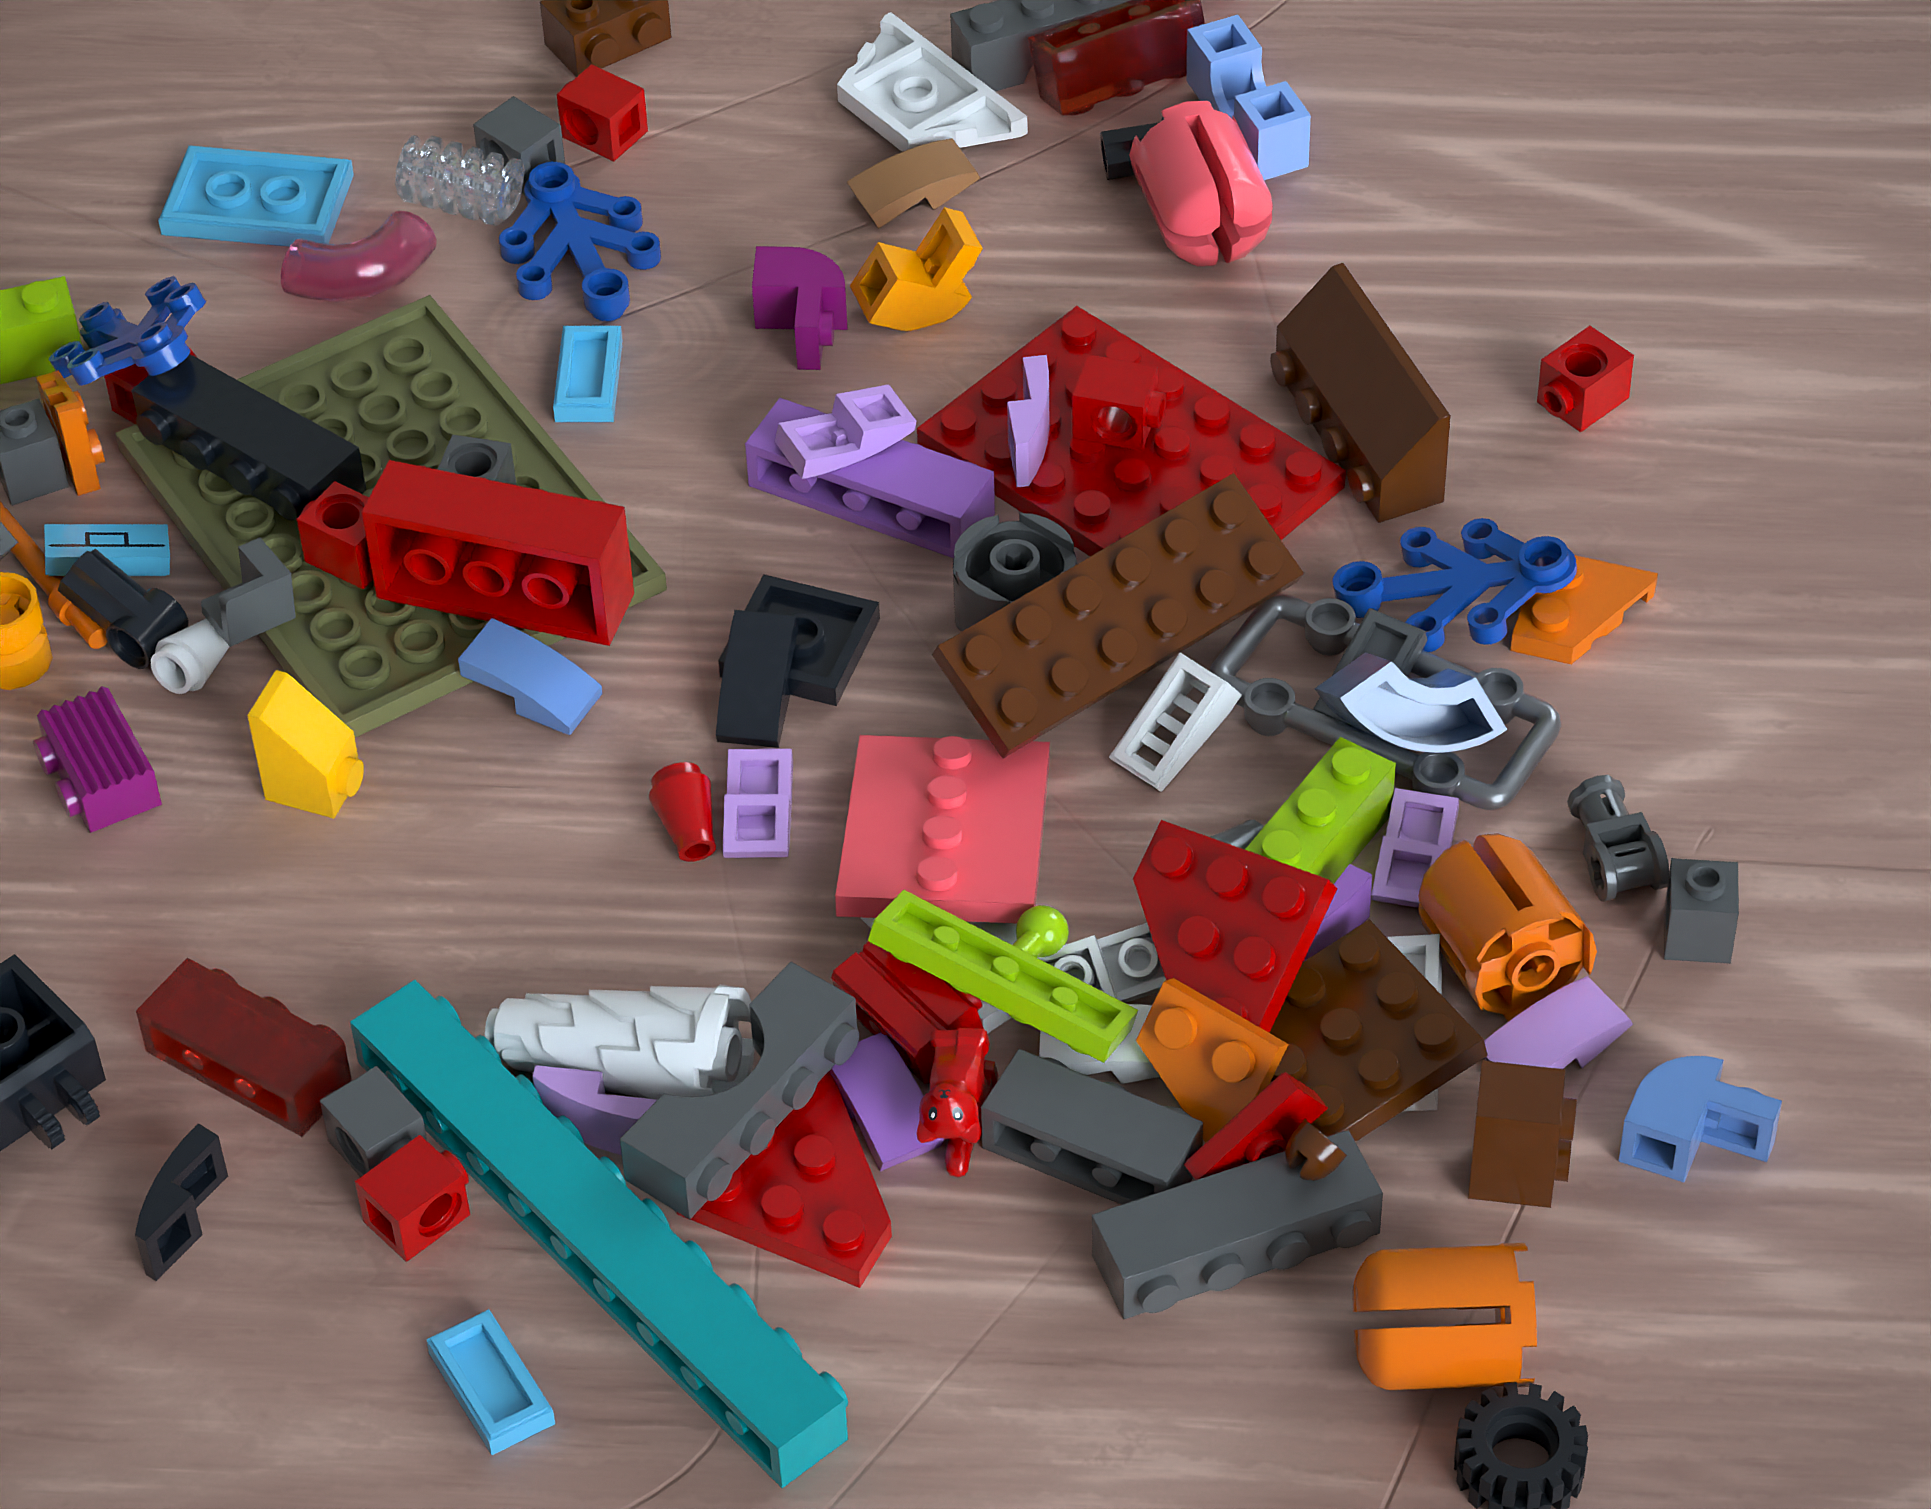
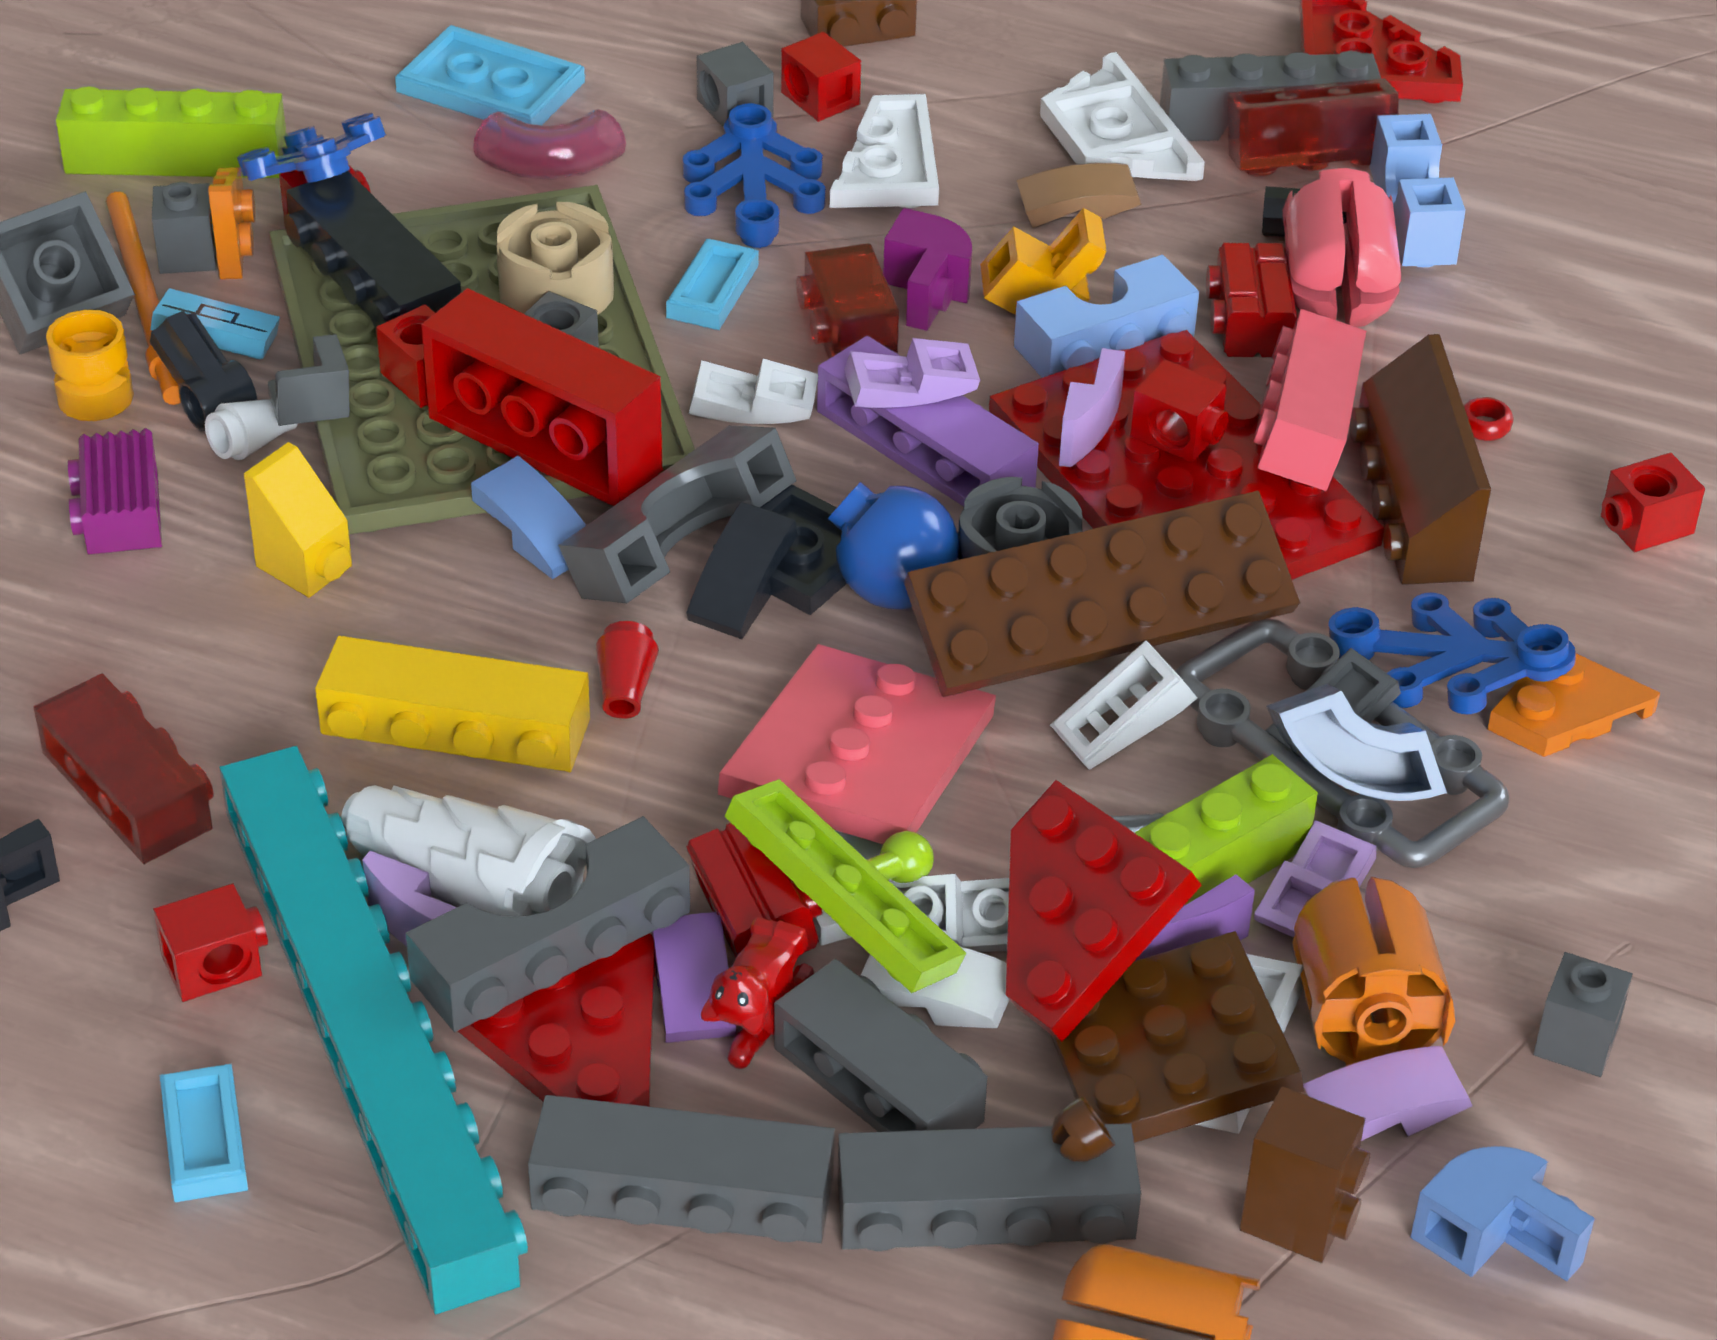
camera: 15 degrees right, 5 degrees down
dark grey brick [320,1066,427,1177] -> none
clear piece [395,135,525,226] -> none
lavender slope [723,749,793,858] -> none
orange wing [1136,978,1288,1143] -> none
red plate [1184,1072,1328,1180] -> none
dark grey connector [1567,775,1669,902] -> none
none -> yellow brick [315,635,590,772]
none -> tan brick [496,202,614,315]
none -> dark grey brick [528,1095,835,1244]
none -> dark grey arch [558,425,797,604]
none -> white slope [688,359,818,424]
none -> clear red brick [796,243,899,359]
none -> blue brick [828,482,959,610]
none -> white wing [830,94,939,209]
none -> light blue arch [1014,254,1199,378]
none -> red brick [1206,243,1297,358]
none -> coral brick [1253,309,1366,491]
none -> red piece [1464,397,1514,441]

